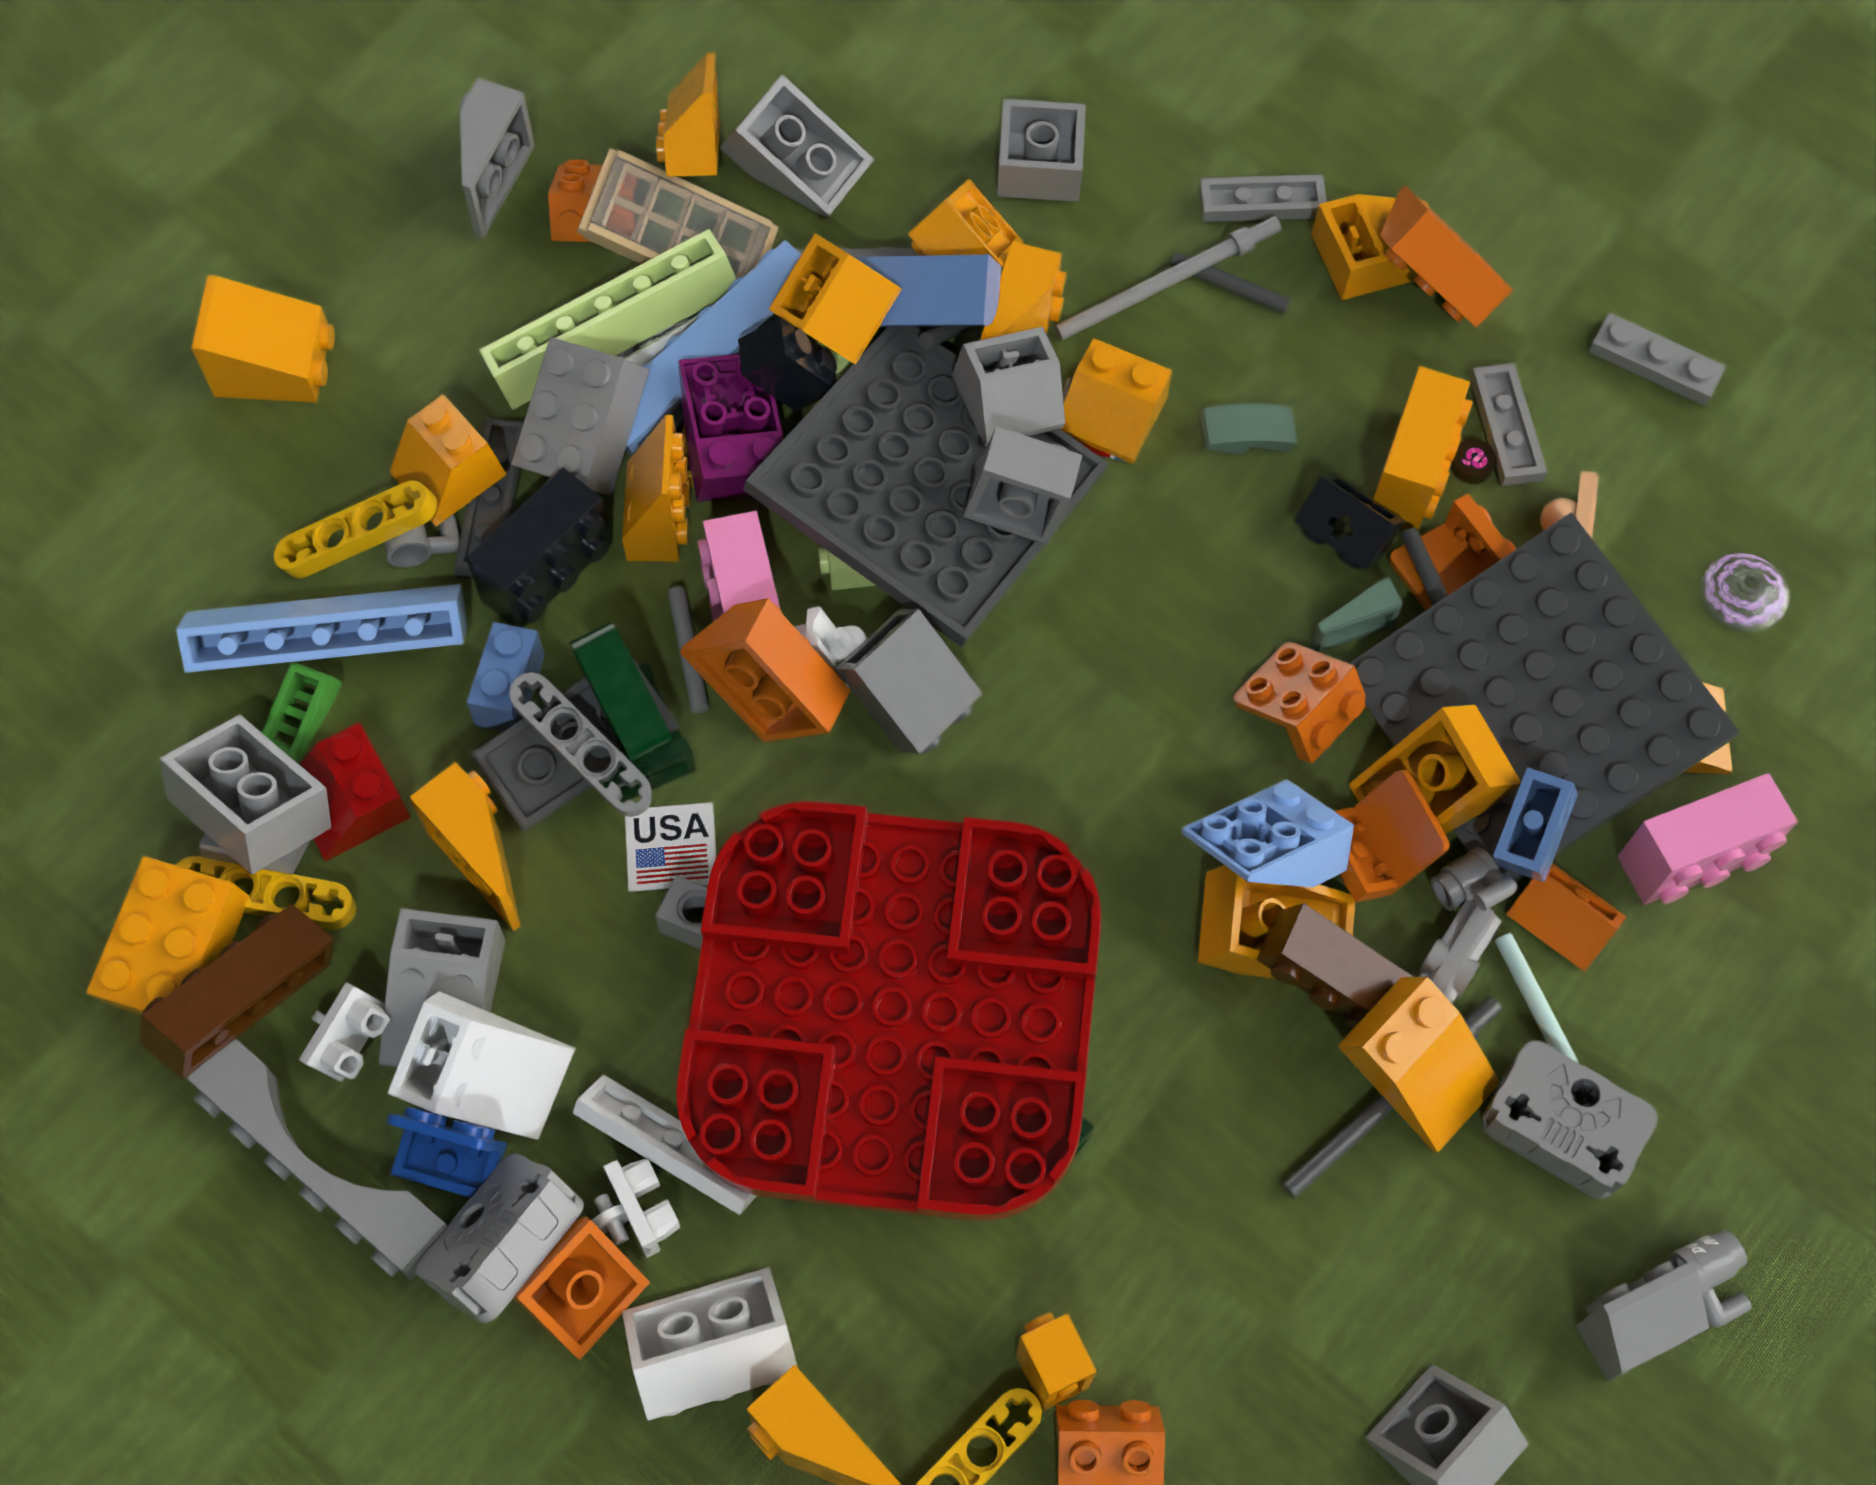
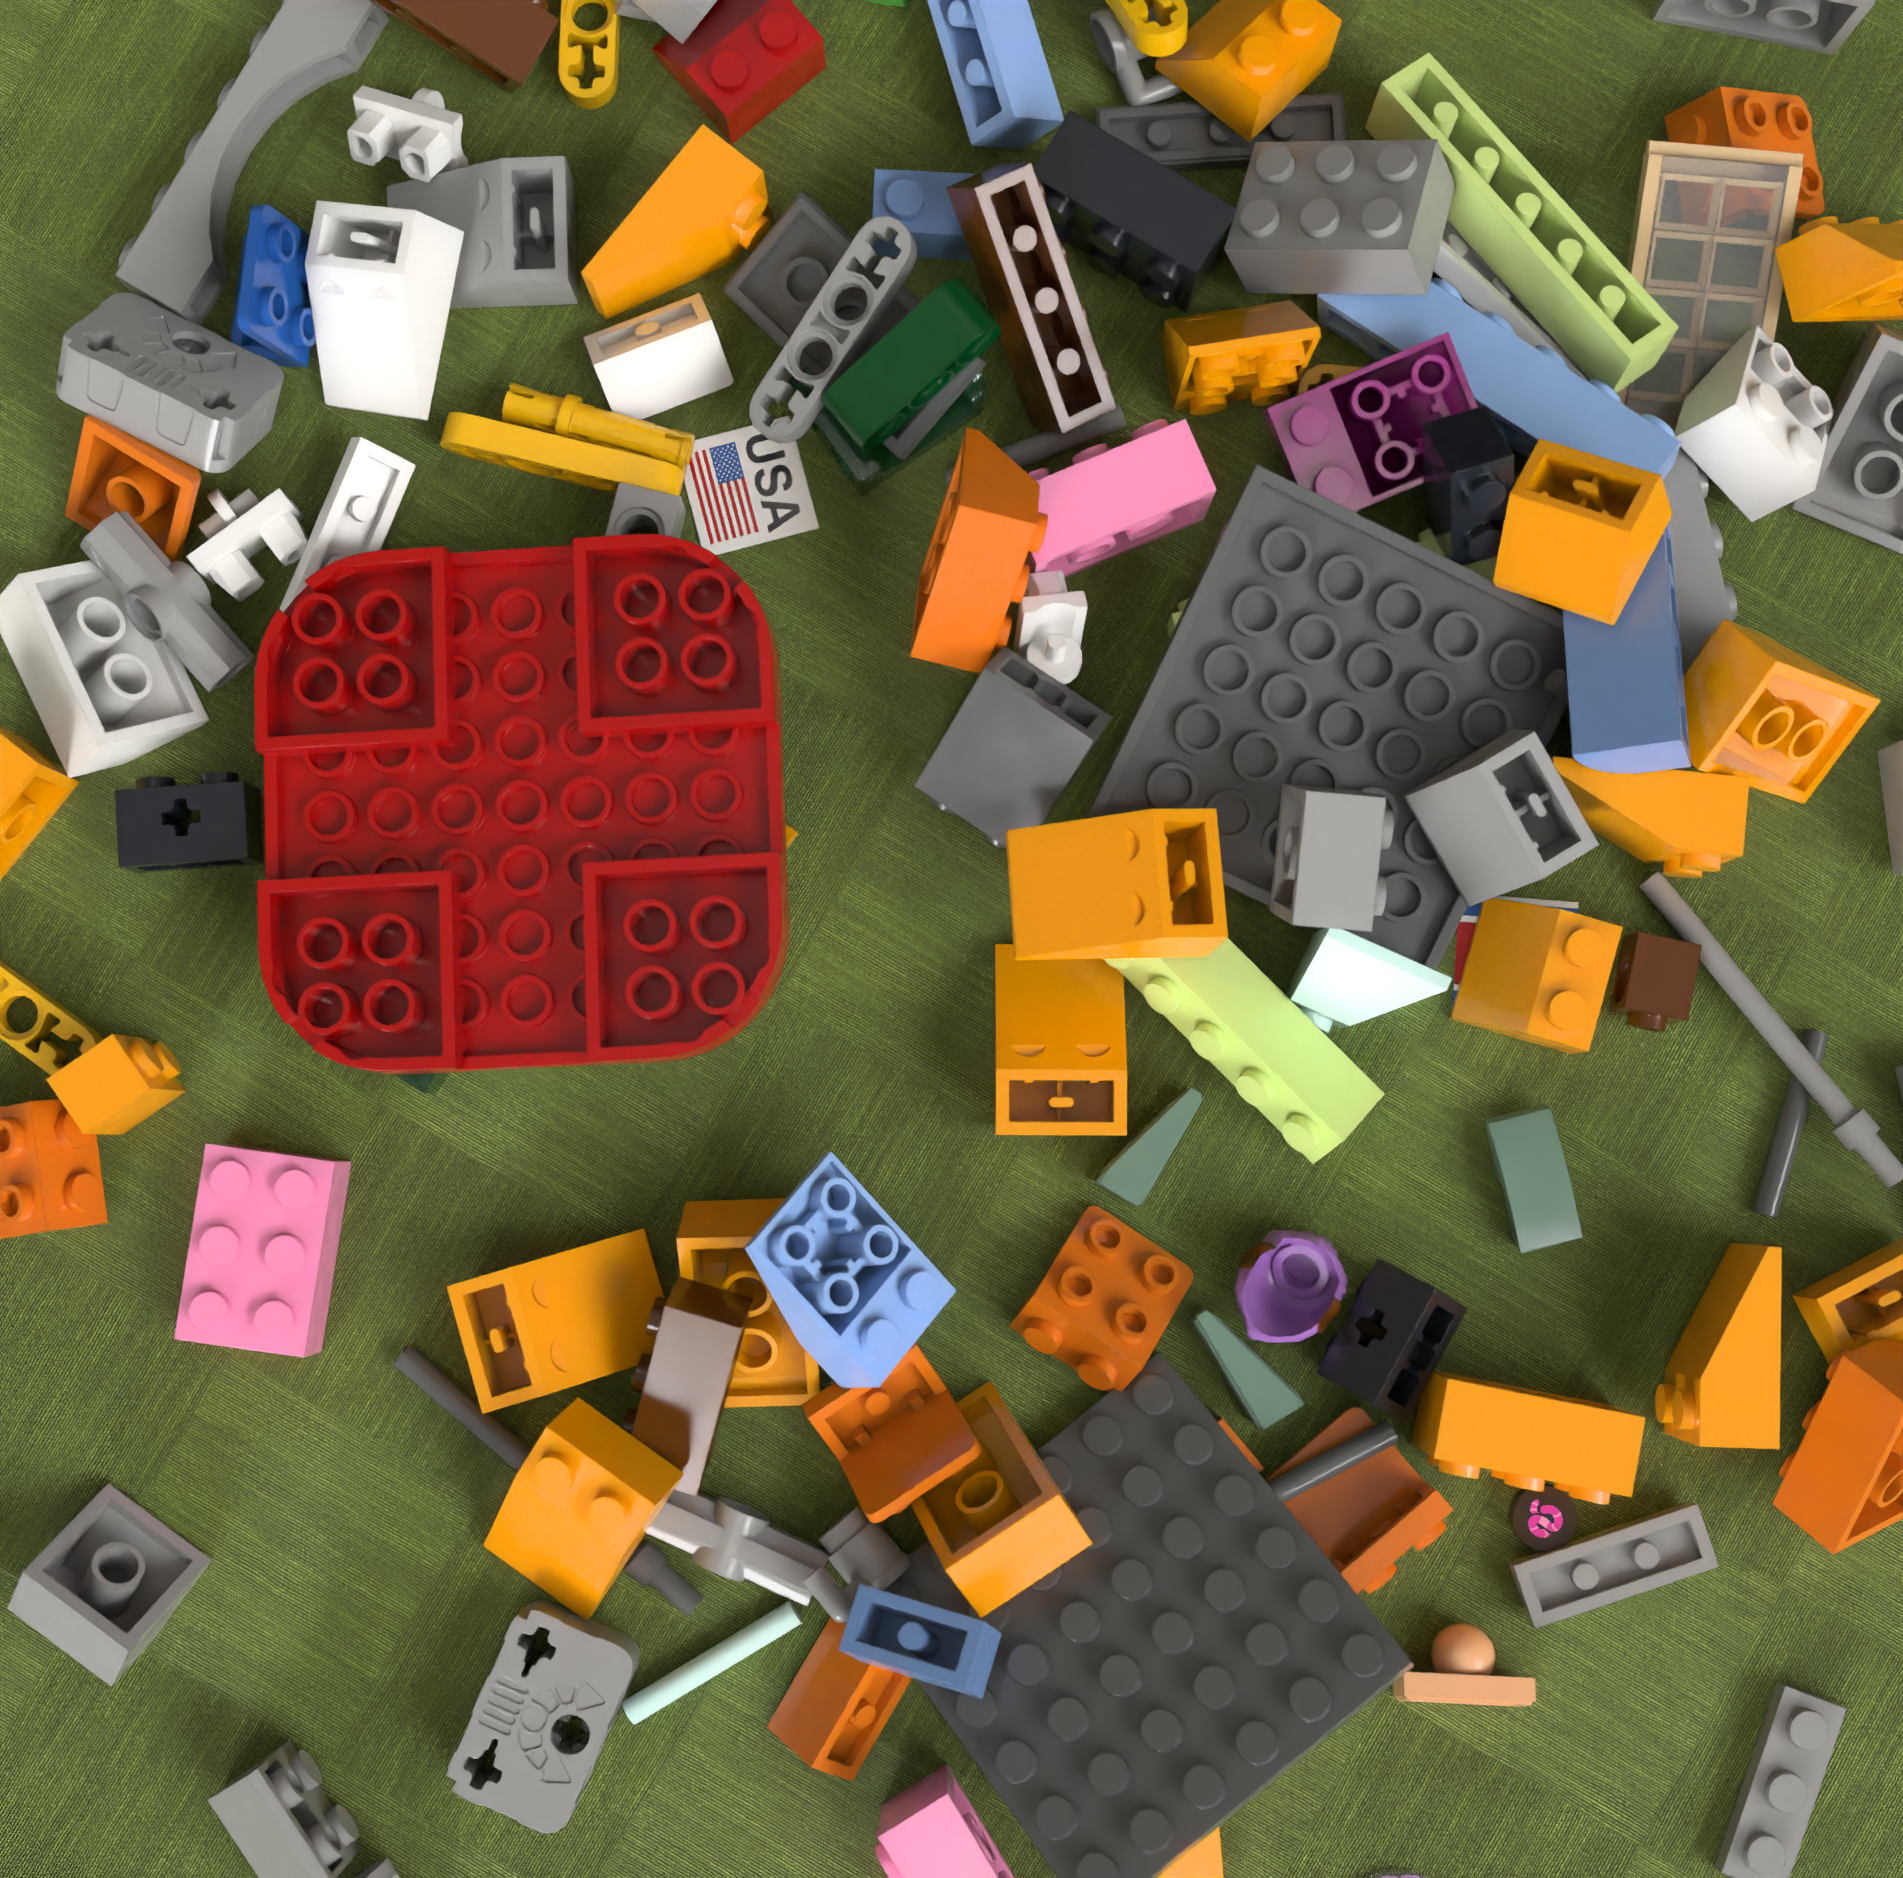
camera: 80 degrees right, 20 degrees up
none -> light grey piece [79,510,254,692]
none -> black brick [115,772,263,873]
none -> bright pink brick [174,1143,351,1358]
none -> yellow beam [440,412,685,496]
none -> light orange slope [446,1228,665,1414]
none -> yellow pin [502,382,695,472]
none -> white panel [583,293,734,420]
none -> reddish brown brick [946,163,1117,434]
none -> light orange slope [995,944,1127,1136]
none -> light orange slope [1005,808,1228,960]
none -> sand green slope [1093,1088,1203,1207]
none -> yellowish green brick [1104,937,1385,1164]
none -> medium lavender hair [1234,1229,1348,1343]
none -> light aqua slope [1286,928,1452,1034]
none -> reddish brown brick [1609,932,1702,1032]
none -> light orange slope [1655,1243,1782,1449]
none -> white slope [1674,325,1834,522]

